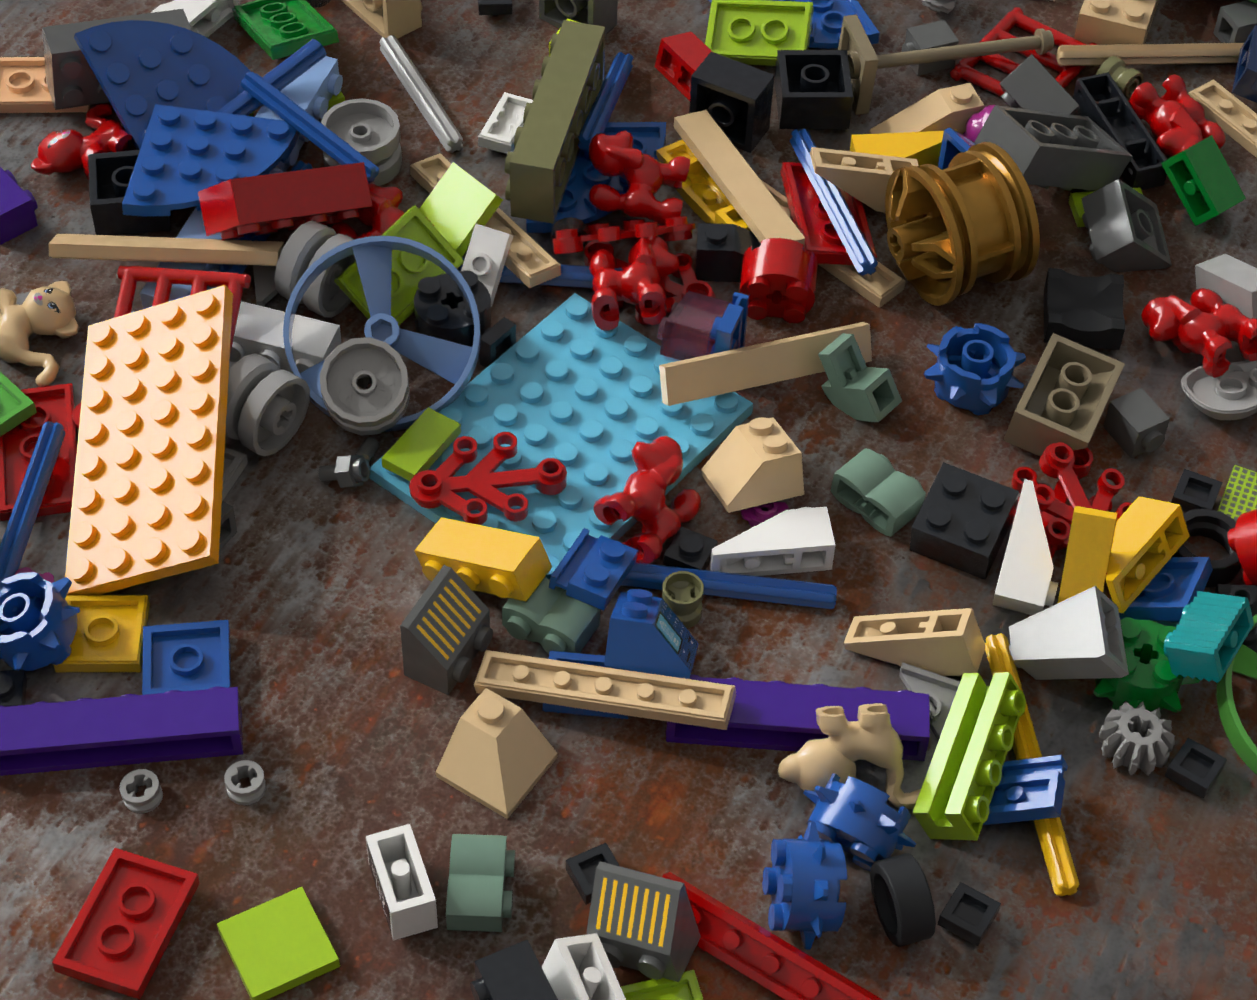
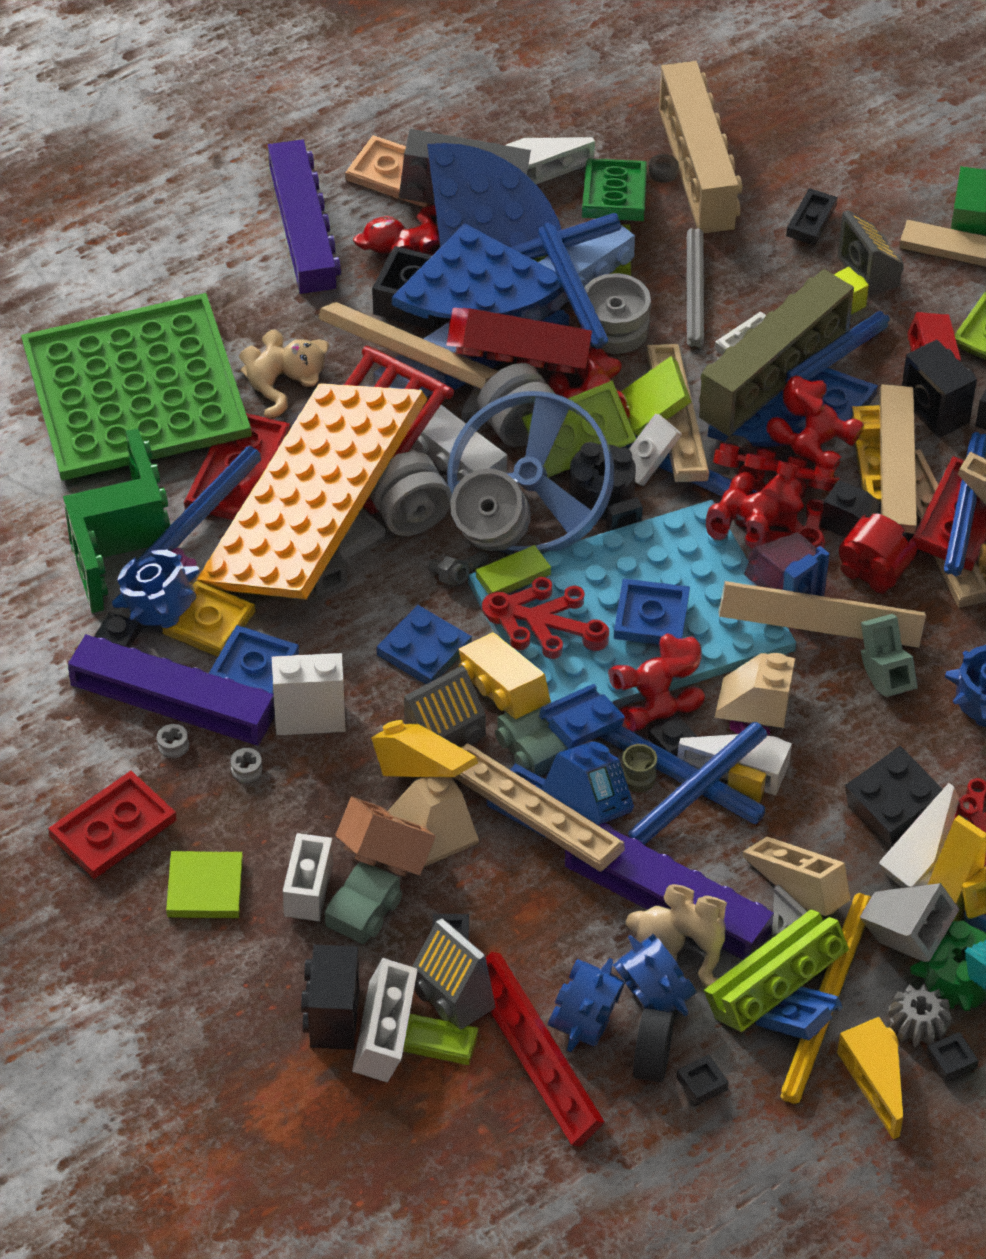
camera: 30 degrees right, 0 degrees up
sand green brick [830,448,926,537] -> none
none -> white brick [272,653,346,735]
none -> nougat brick [335,796,436,876]
none -> yellow slope [371,720,478,777]
none -> blue plate [376,605,472,684]
none -> blue plate [613,578,690,645]
none -> blue axle [628,722,768,845]
none -> yellow tile [728,763,766,803]
none -> yellow slope [837,1017,903,1139]

